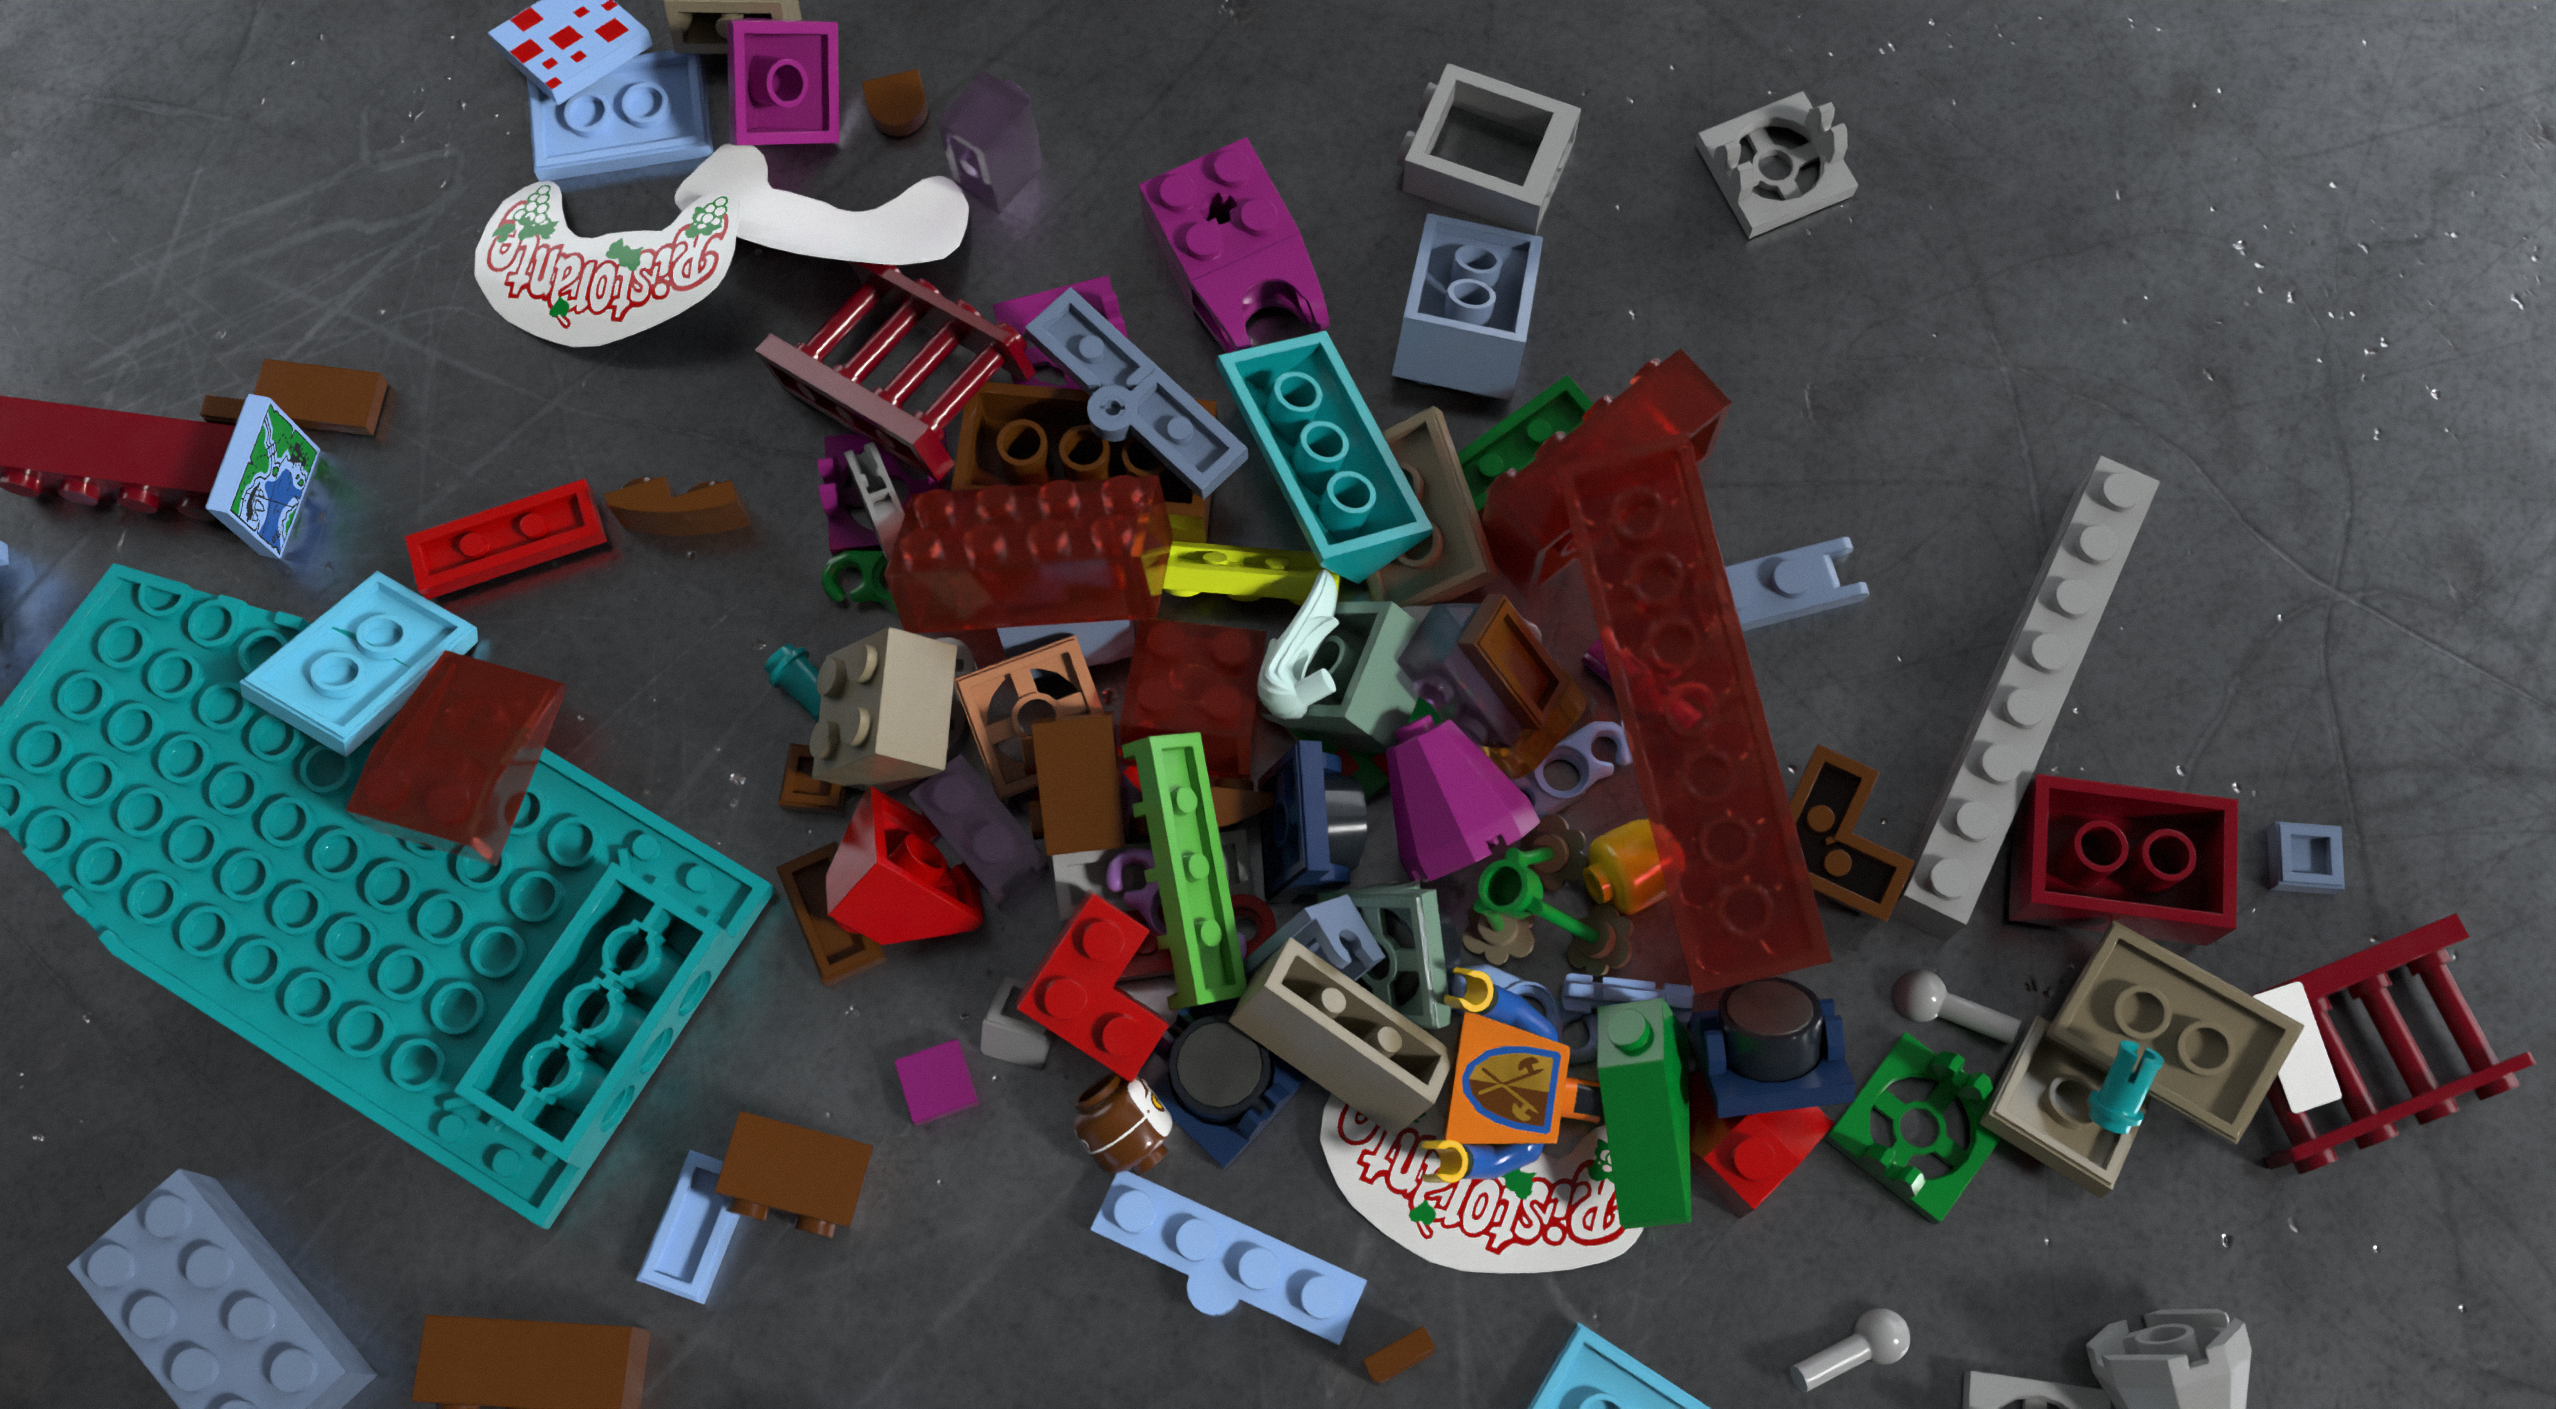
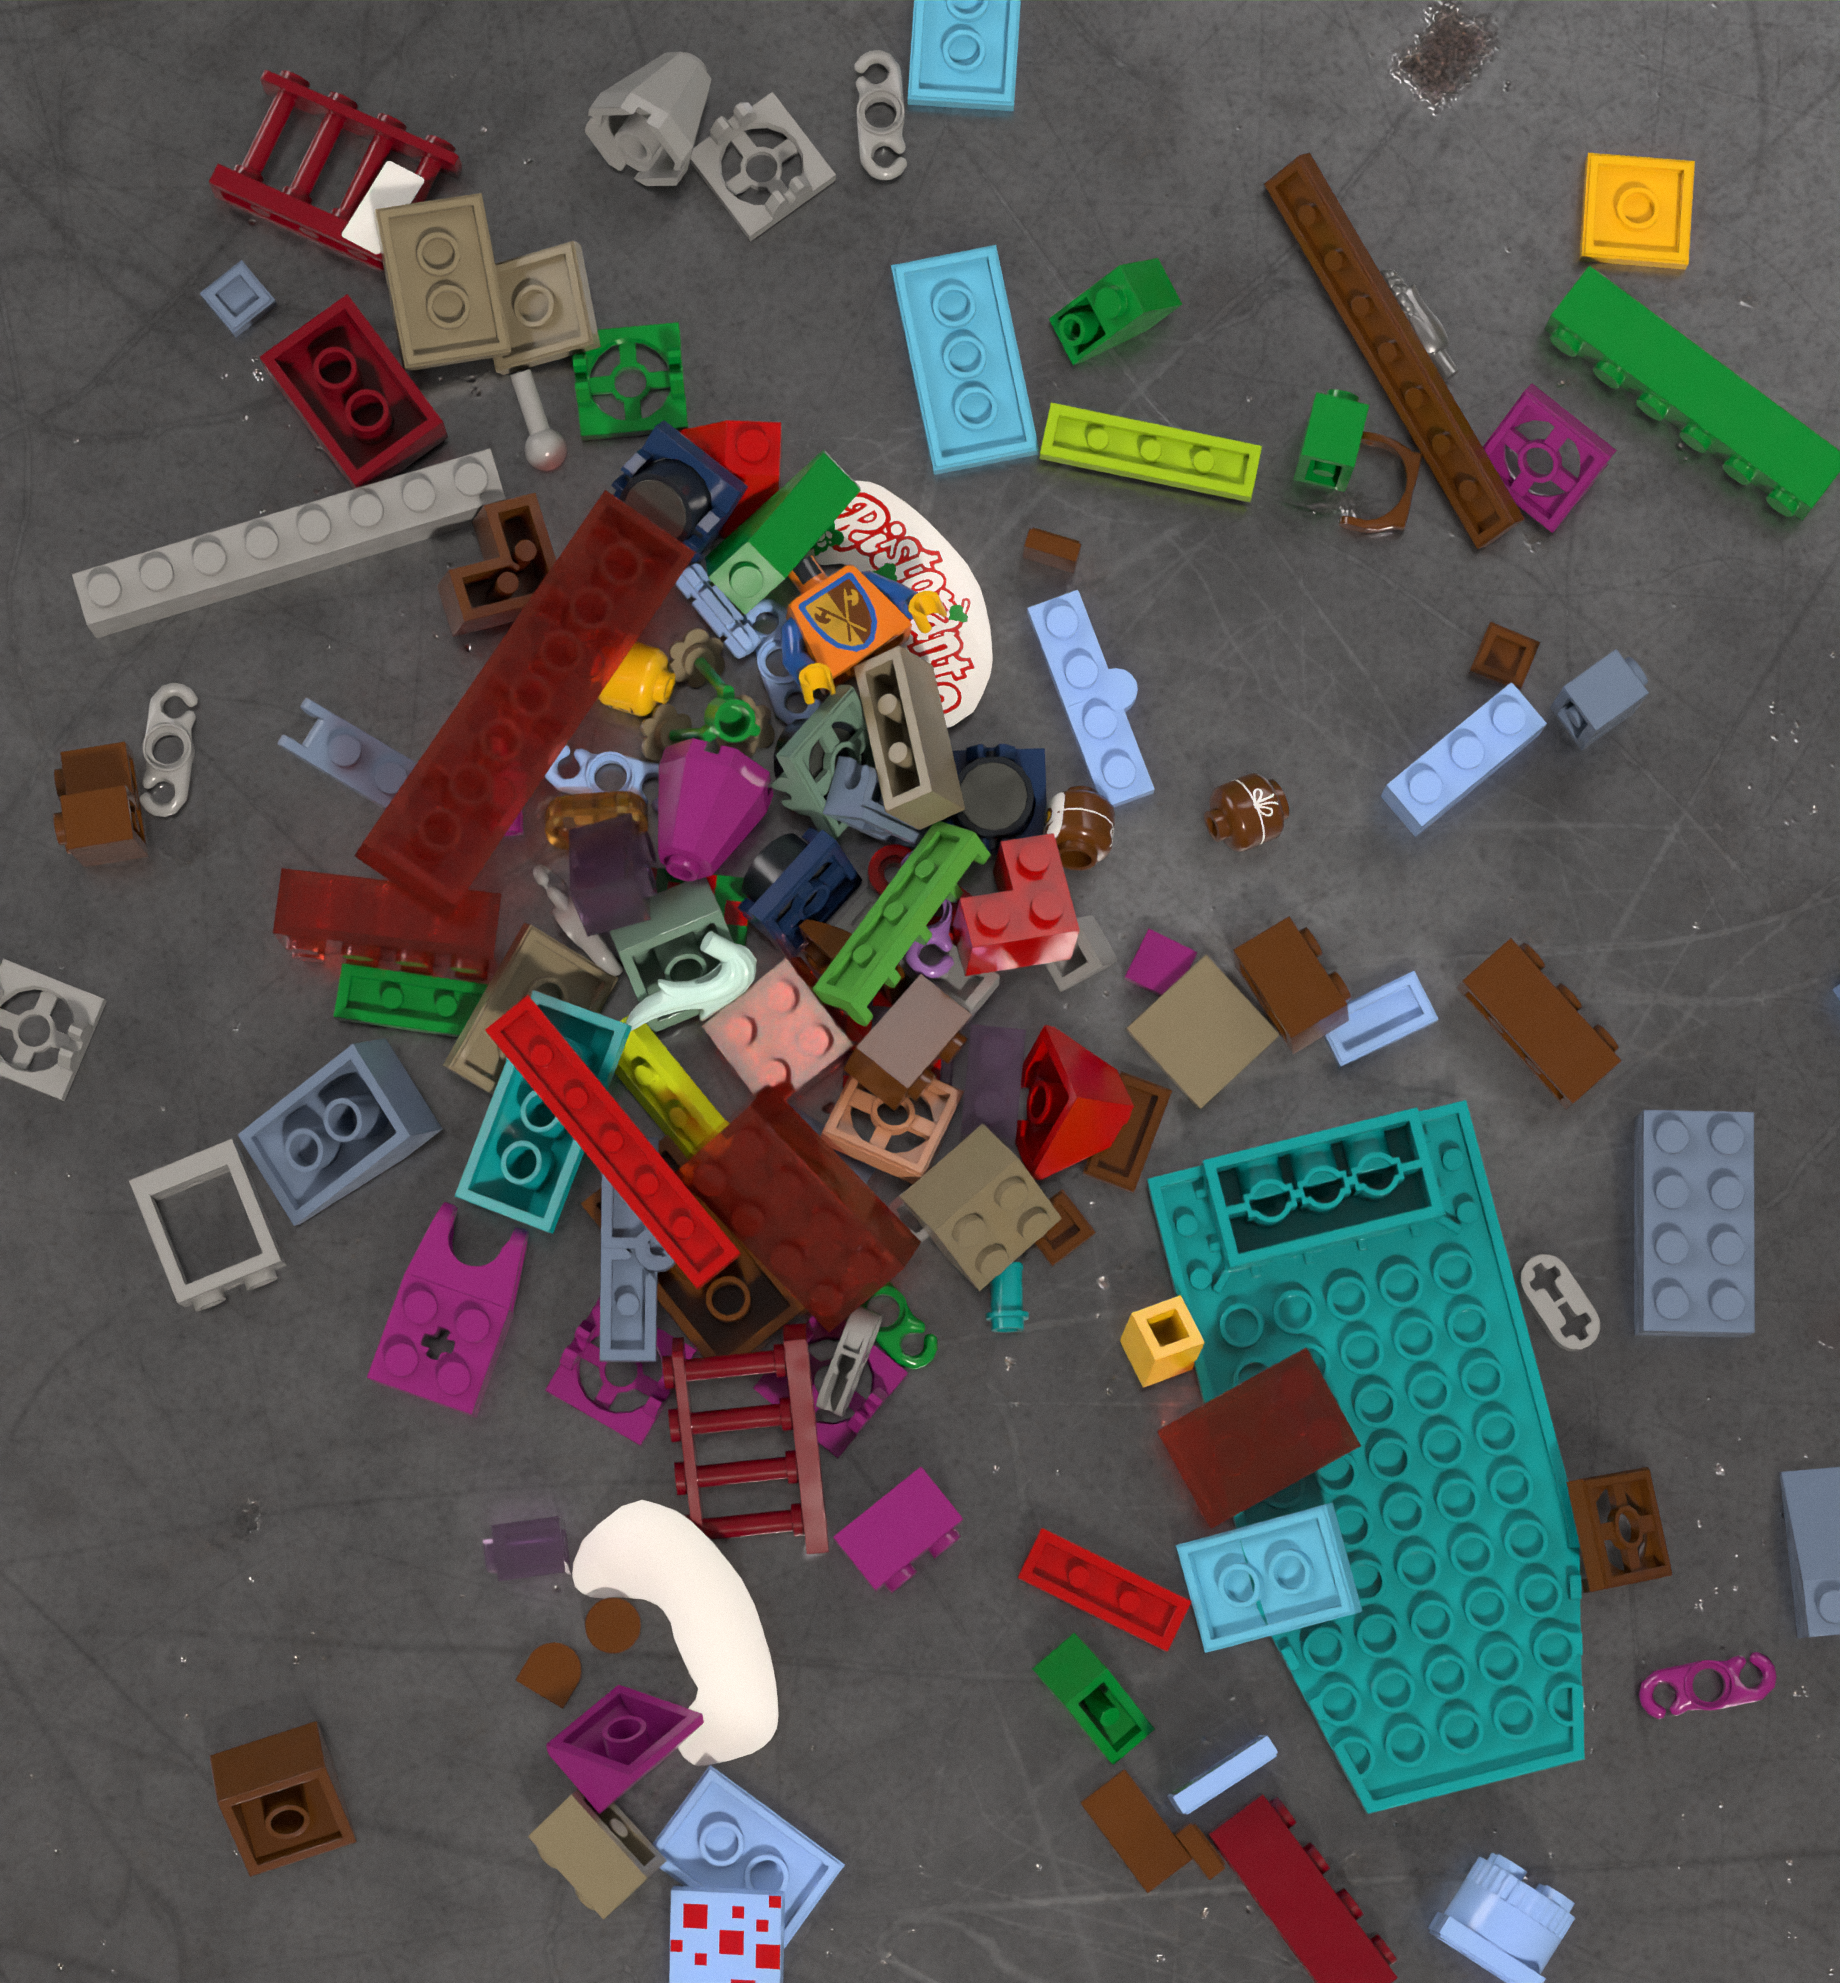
camera: 140 degrees left, 10 degrees up
sticker [474,180,739,347] -> none
reddish brown slope [604,476,751,536] -> none
reddish brown tile [1457,594,1569,730] -> none
light grey bar [1790,1308,1910,1393] -> none
teal pin [2088,1040,2164,1134] -> none
none -> reddish brown brick [53,741,149,867]
none -> light grey piece [139,682,198,817]
none -> red plate [485,995,742,1290]
none -> reddish brown tile [585,1597,642,1654]
none -> magenta brick [833,1467,963,1594]
none -> green slope [1032,1633,1155,1765]
none -> yellow brick [1120,1295,1205,1388]
none -> dark tan tile [1125,955,1280,1110]
none -> reddish brown head [1204,773,1289,852]
none -> light grey beam [1518,1254,1600,1351]
none -> reddish brown piece [1566,1467,1672,1593]

